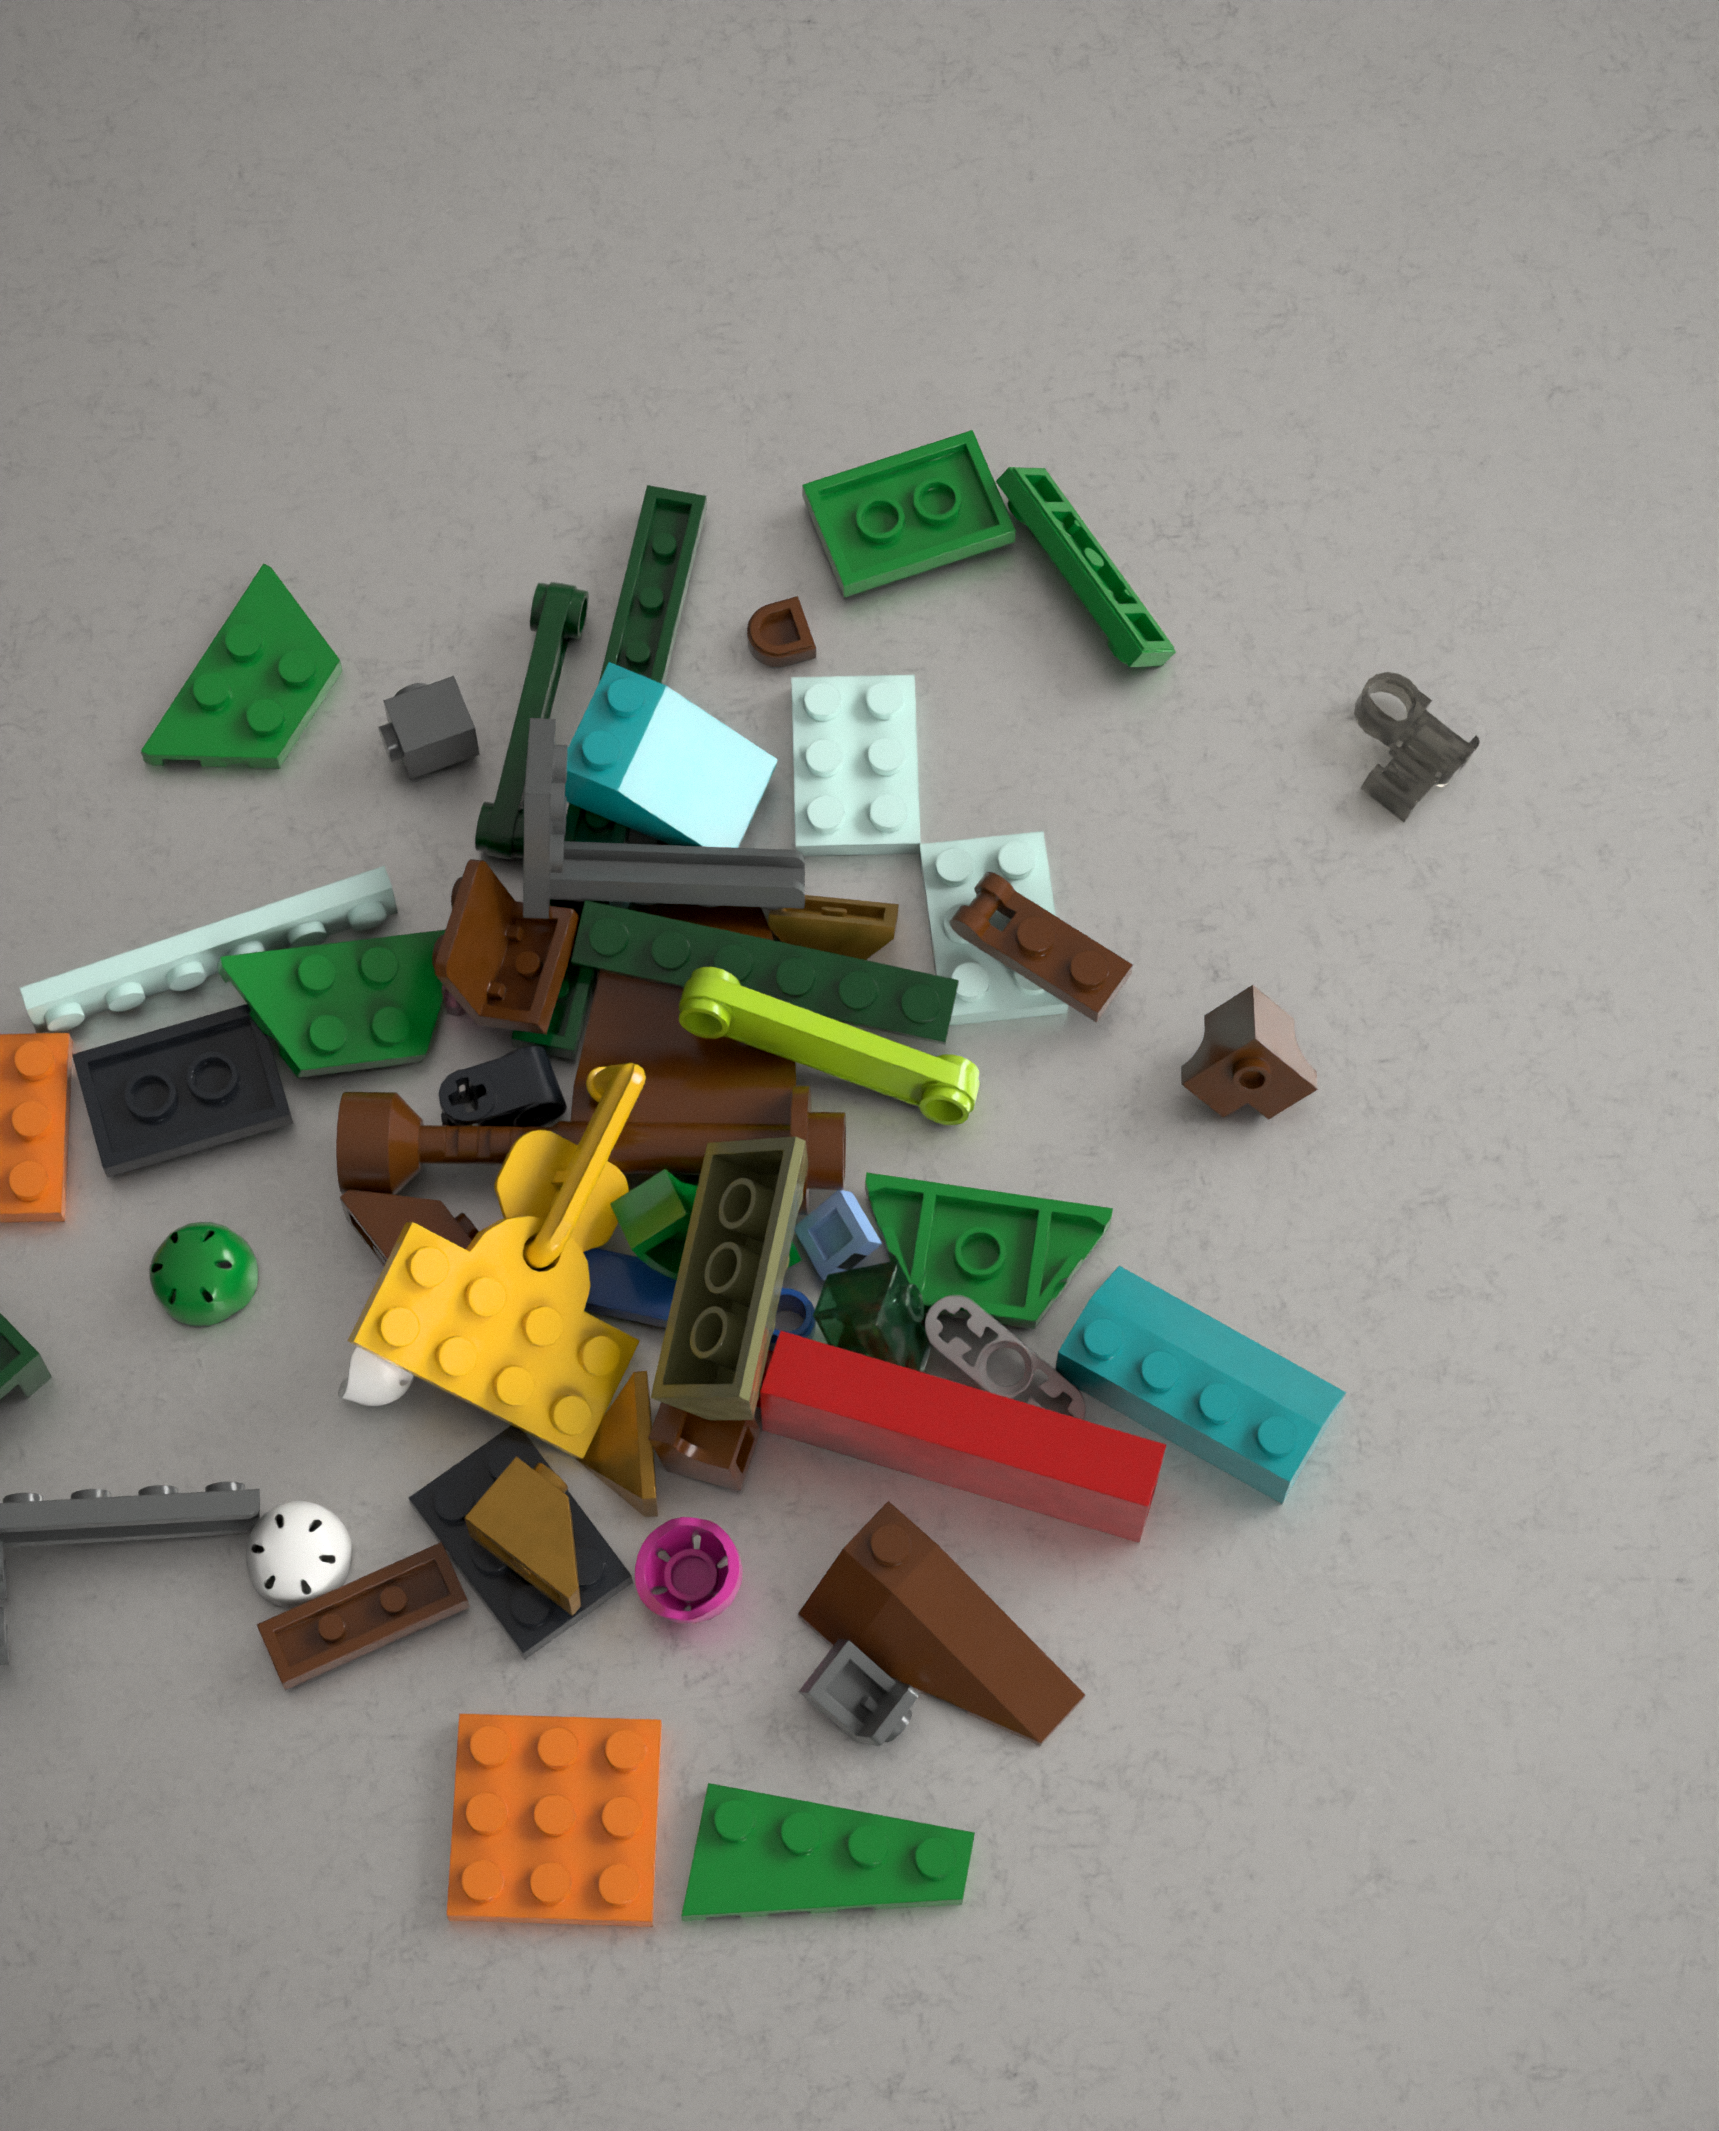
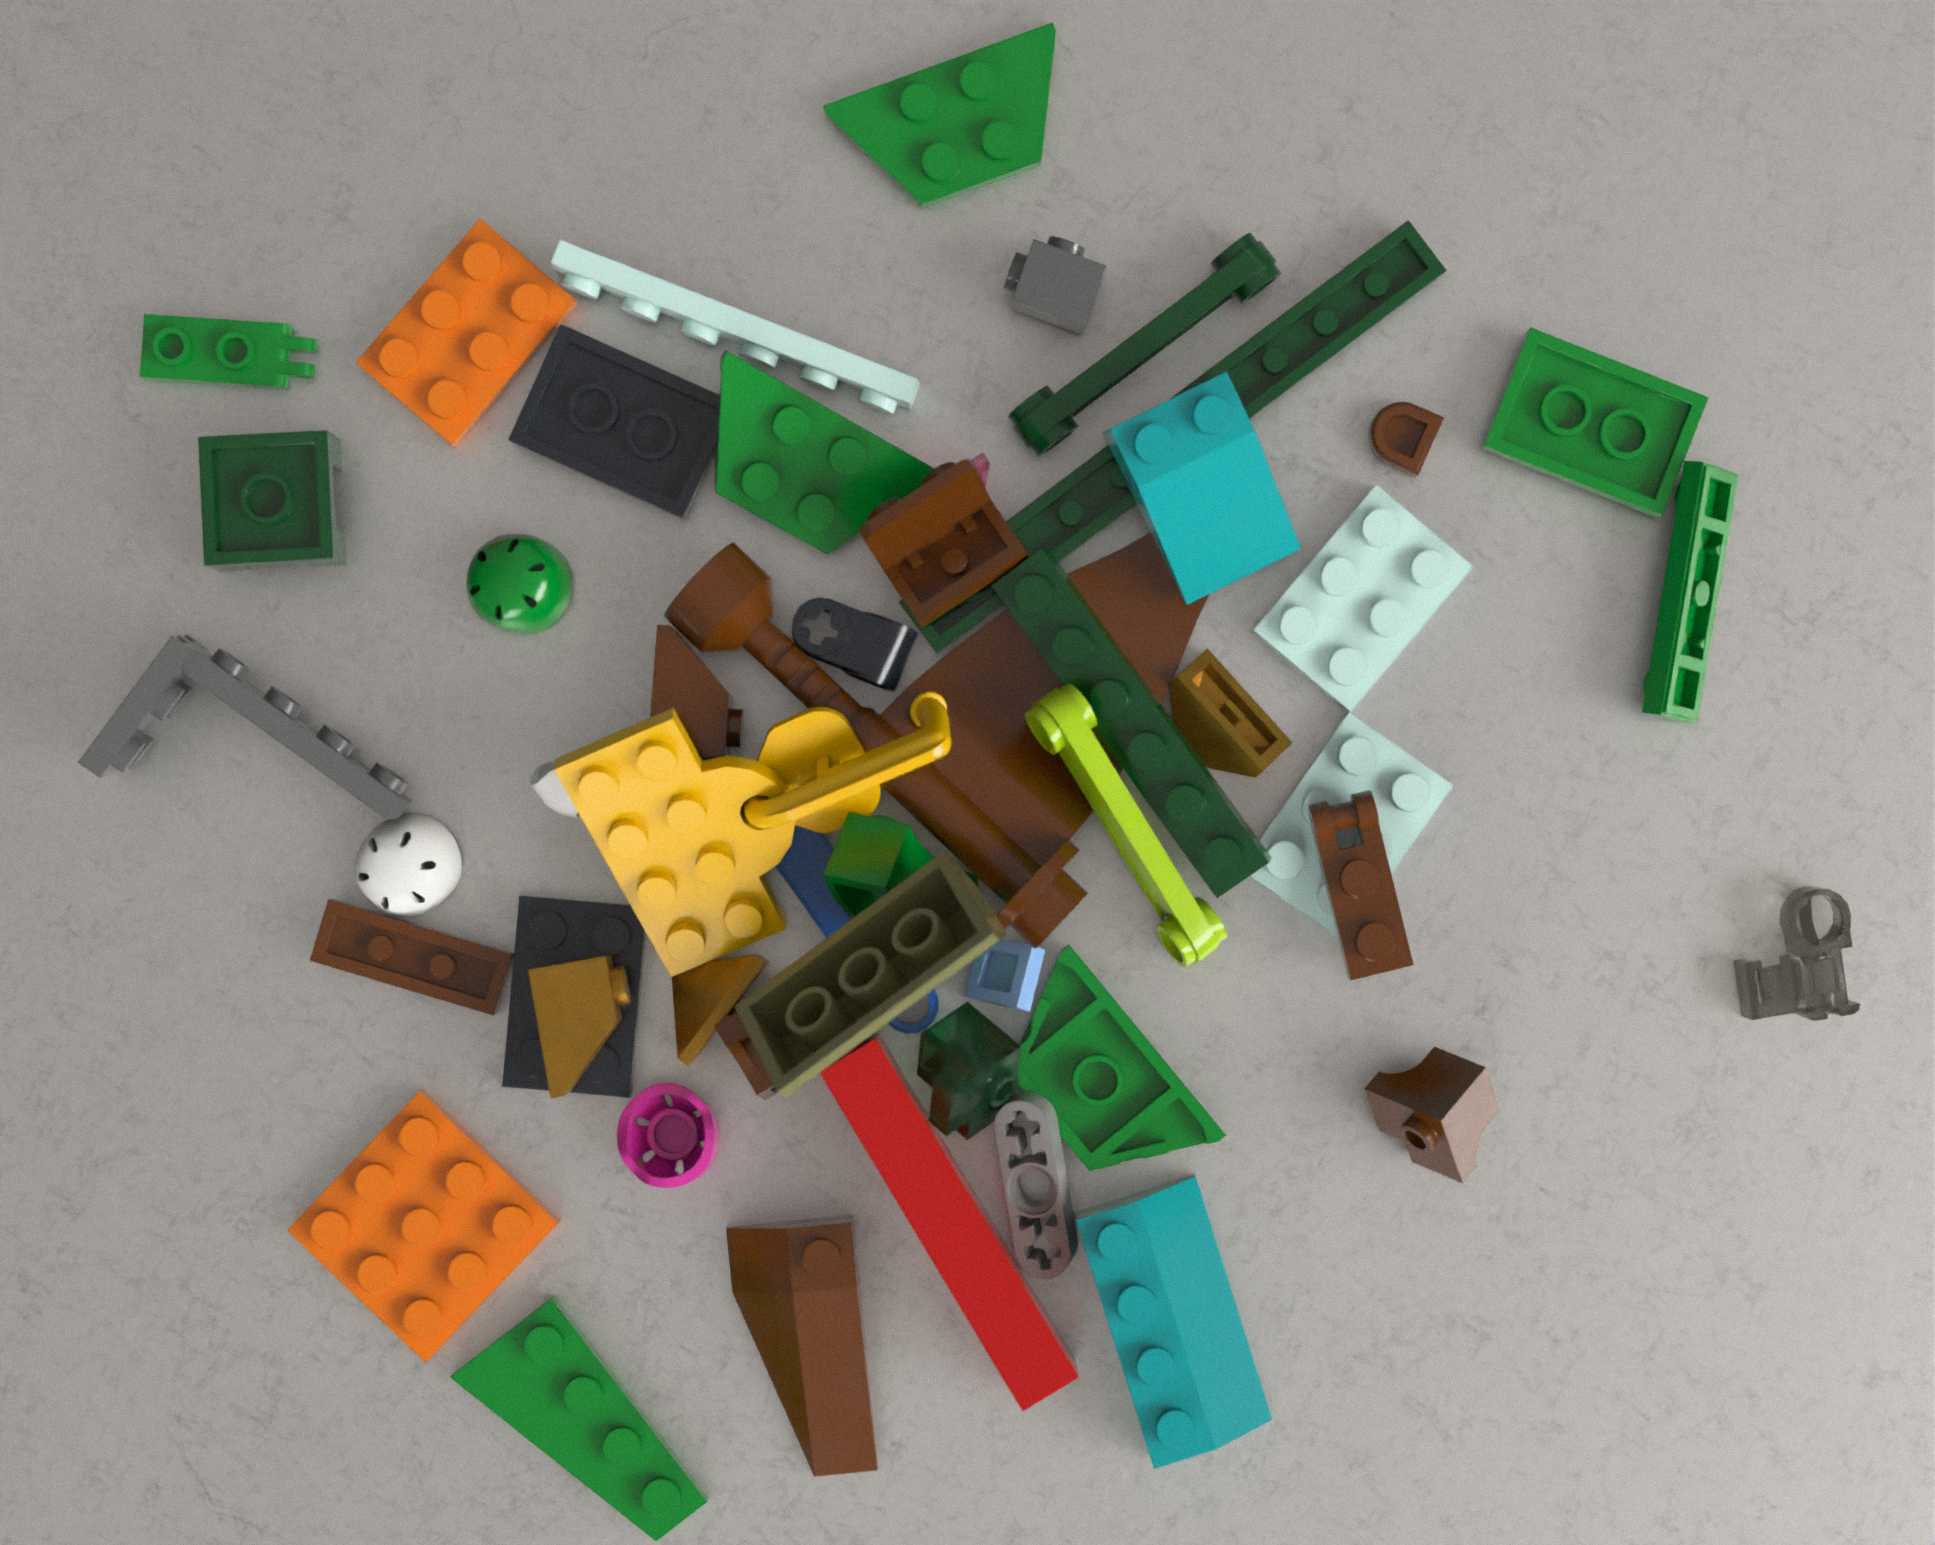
camera: 40 degrees right, 20 degrees up
dark grey bracket [523,718,805,919] -> none
dark grey bracket [798,1639,919,1746] -> none

